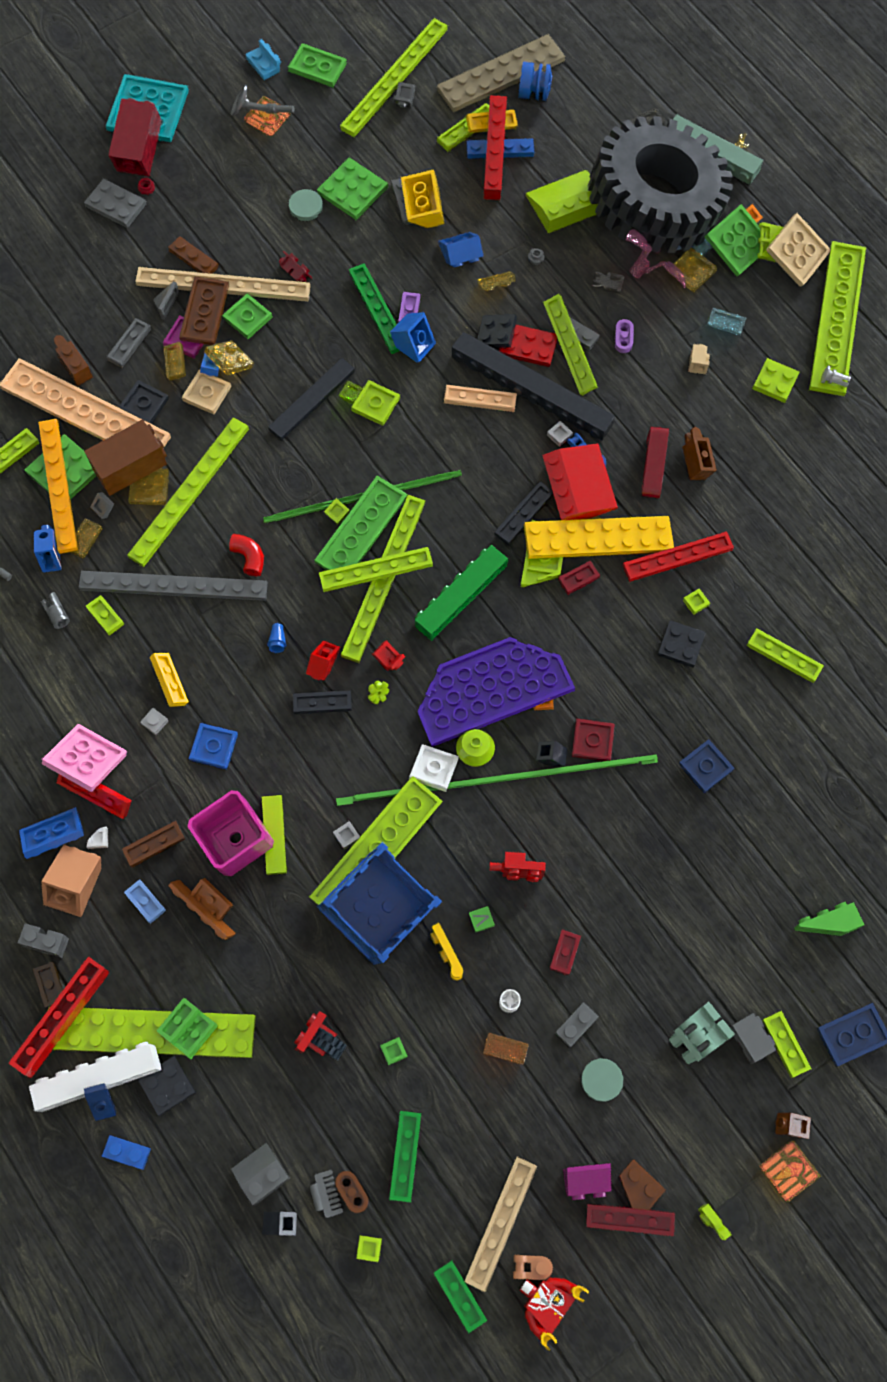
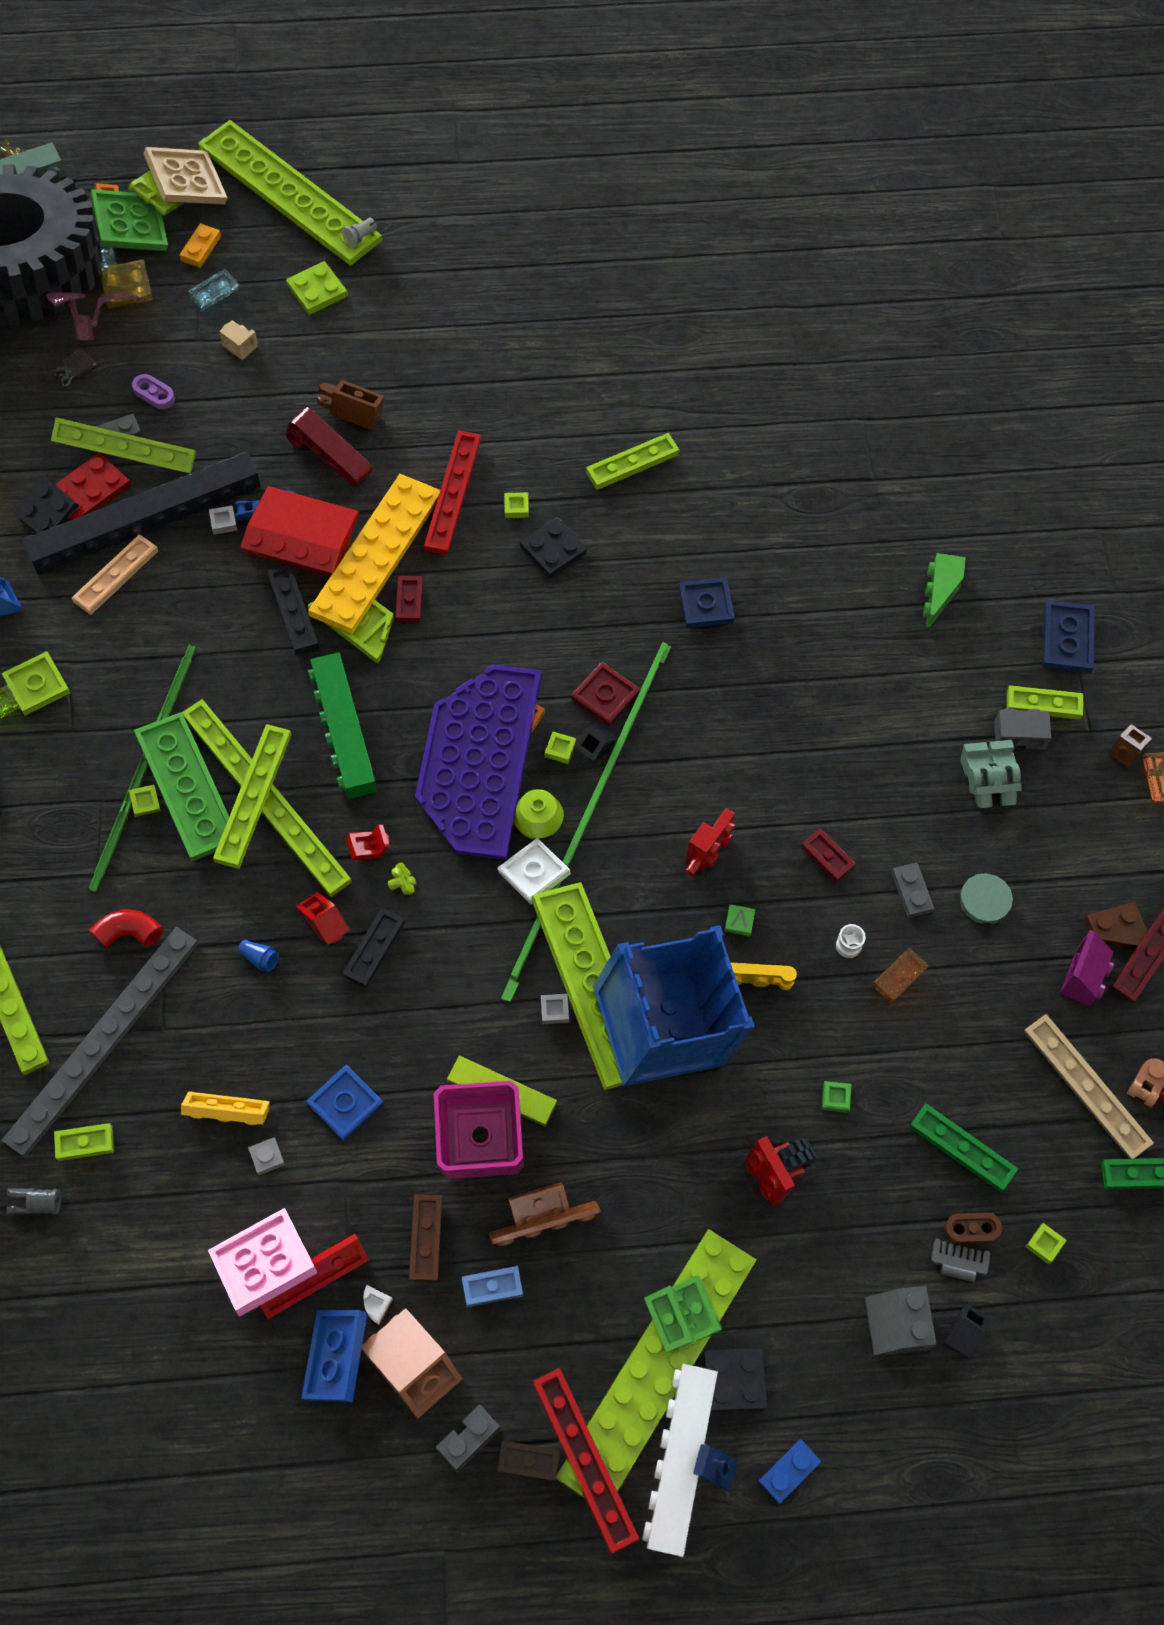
camera: 60 degrees left, 5 degrees down
none -> light orange plate [180,223,221,268]
none -> lime plate [545,731,576,764]

